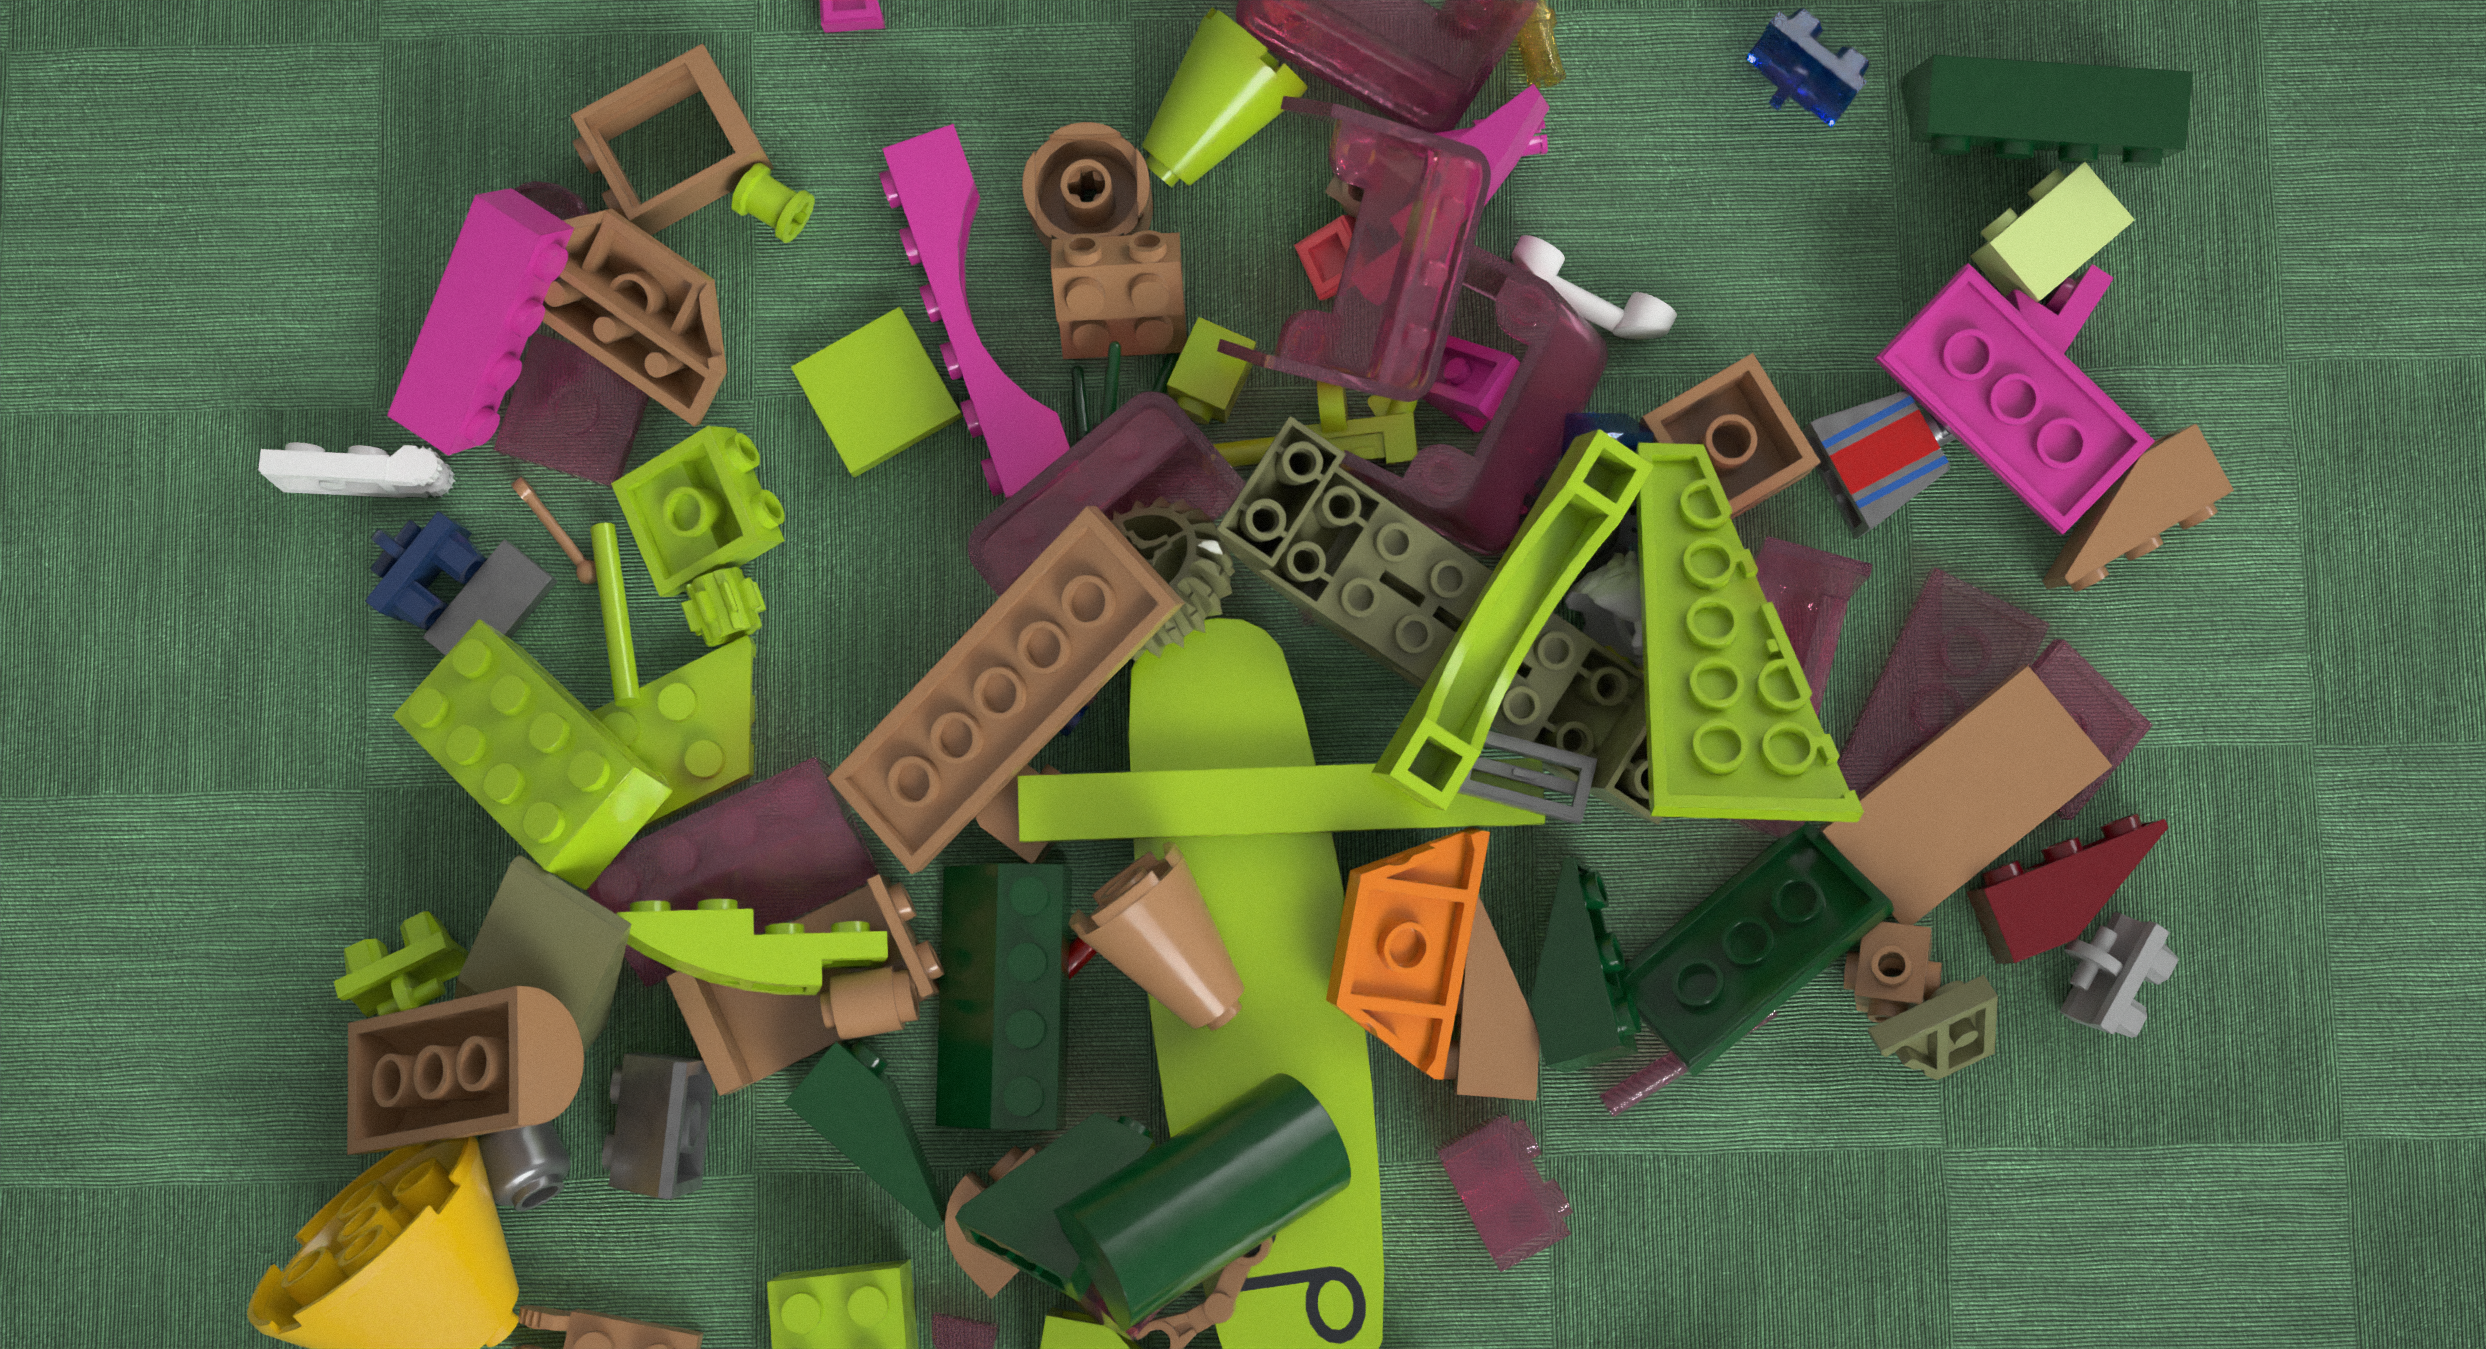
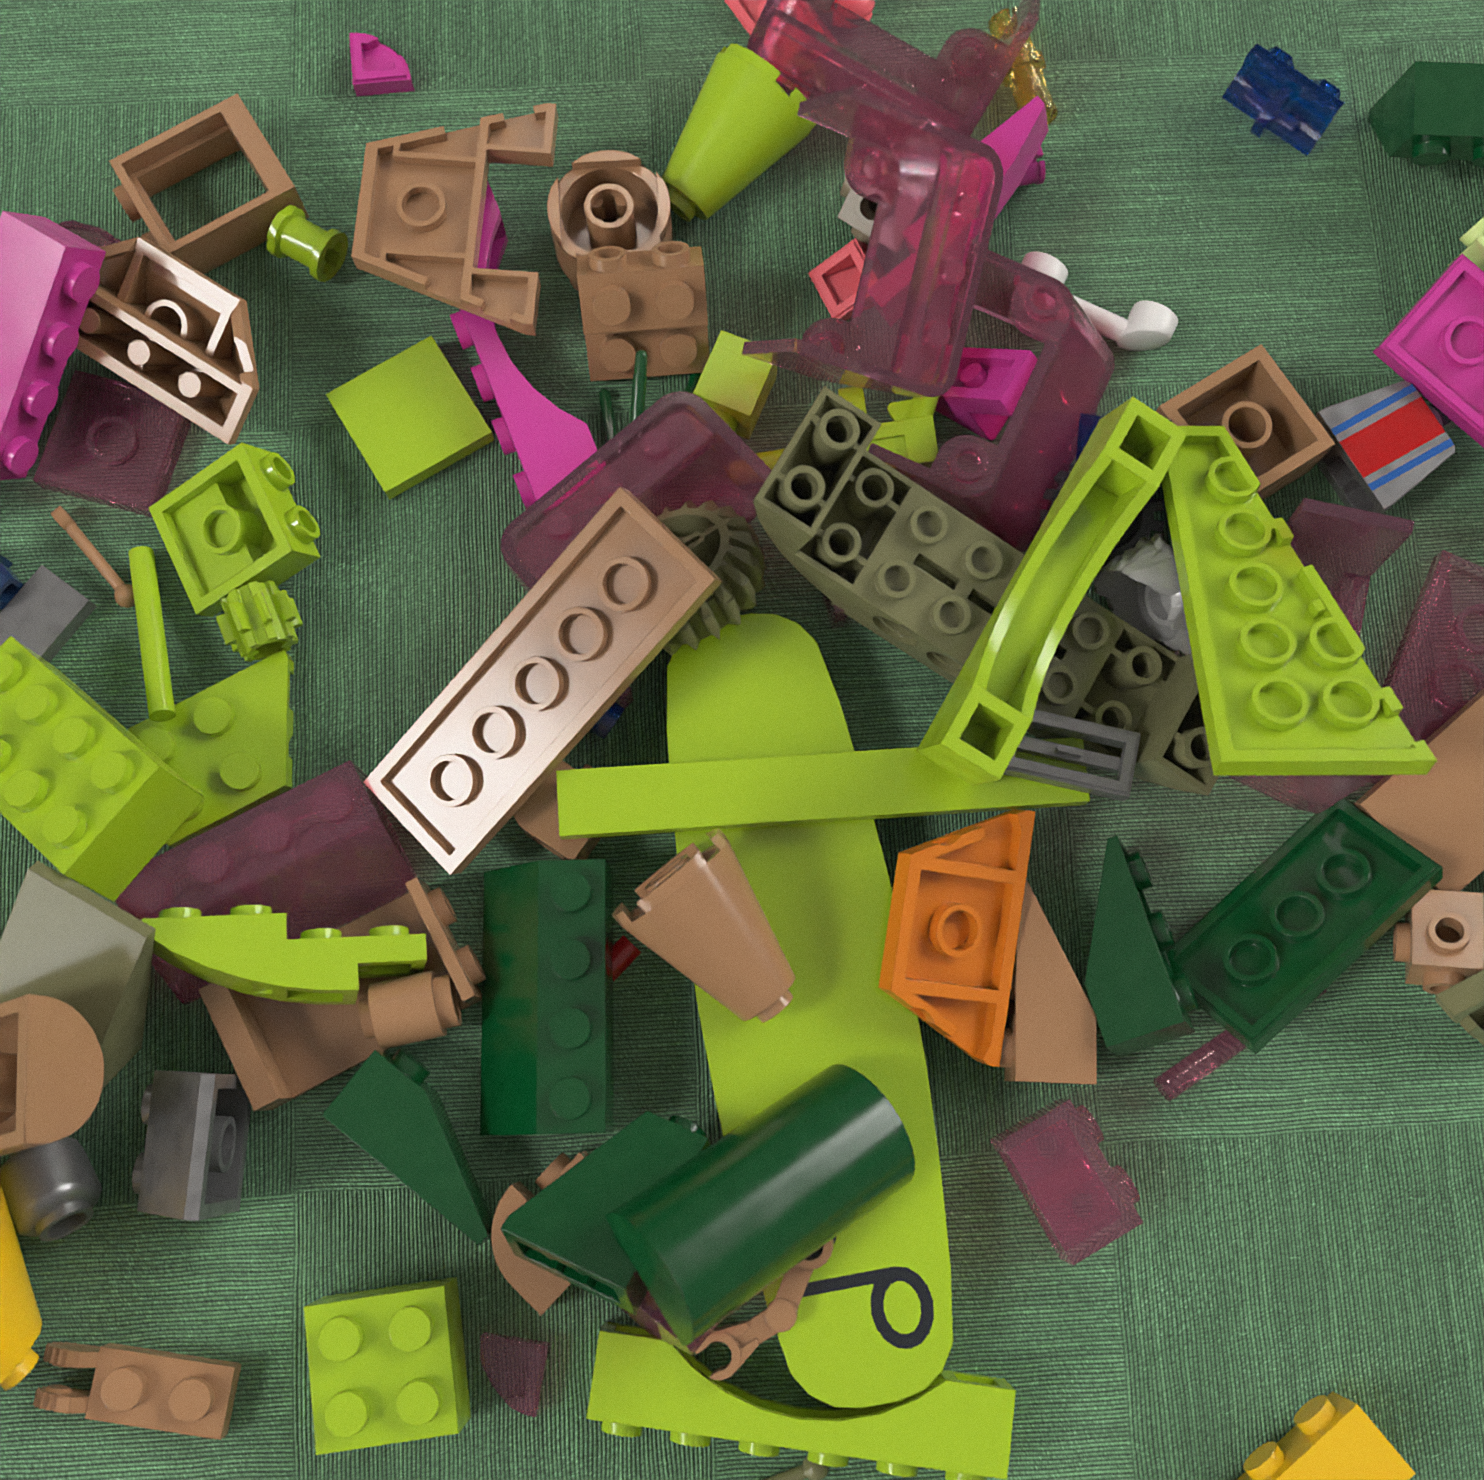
camera: 10 degrees left, 5 degrees down
none -> medium nougat wing [351,103,558,336]

